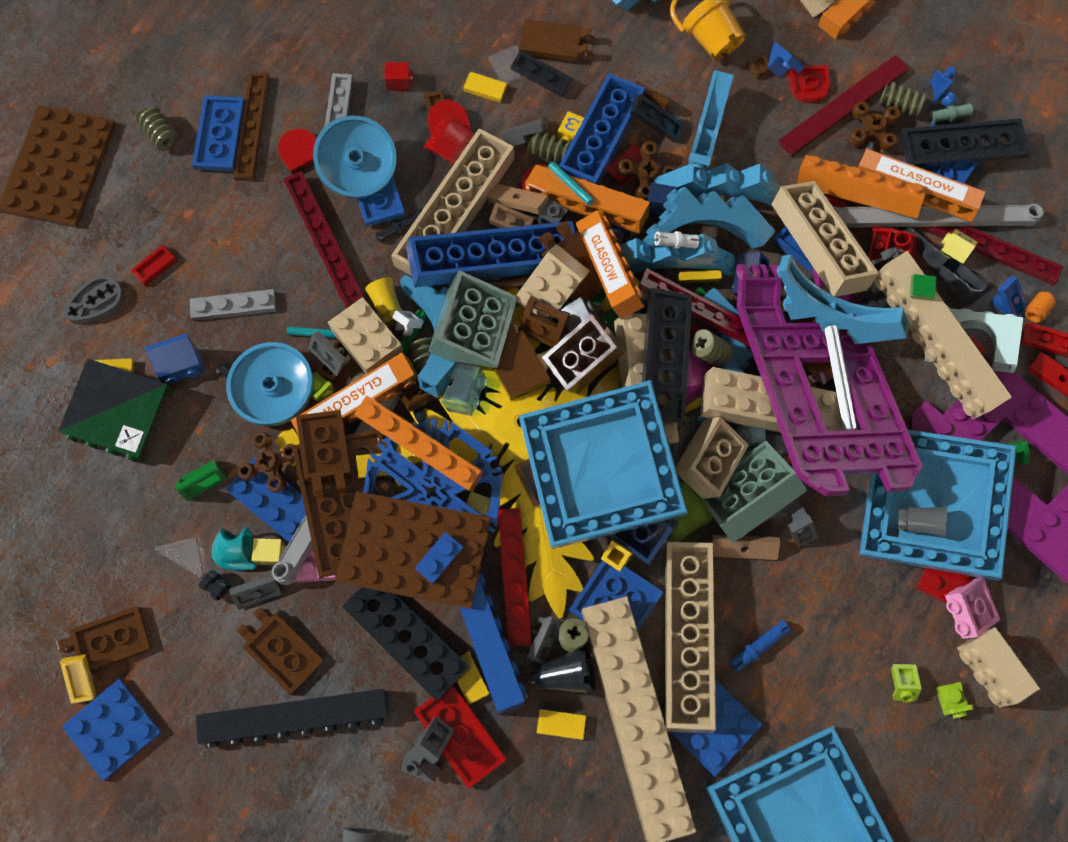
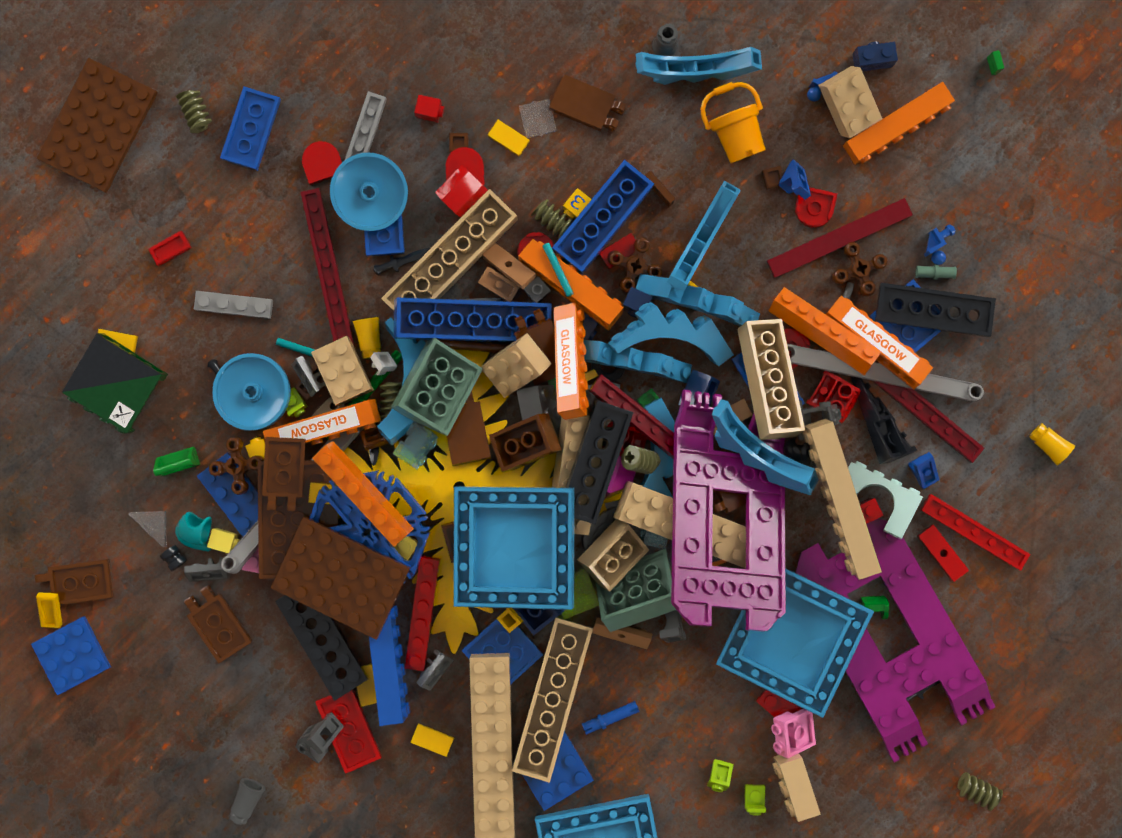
camera: 10 degrees right, 15 degrees up
dark grey piece [64,276,124,324] -> none
blue slope [144,333,205,385] -> none
black brick [196,689,389,749] -> none
reddish brown tile [233,73,270,182] -> none
blue plate [415,532,464,584] -> none
dark grey slope [502,117,548,146] -> none
black plate [510,50,572,97] -> none
reddish brown plate [518,295,571,347] -> none
black cone [530,647,595,695] -> none
olive piece [559,618,589,653] -> none
black plate [630,94,684,142] -> none
white pin [654,231,699,249] -> none
yellow tile [677,270,722,284] -> none
white axle [825,325,857,430] -> none
olive piece [879,82,926,117] -> none
dark grey plant [898,506,947,538] -> none
green tile [910,274,936,300] -> none
light yellow brick [941,229,977,263] -> none
orange brick [1025,292,1057,323] -> none

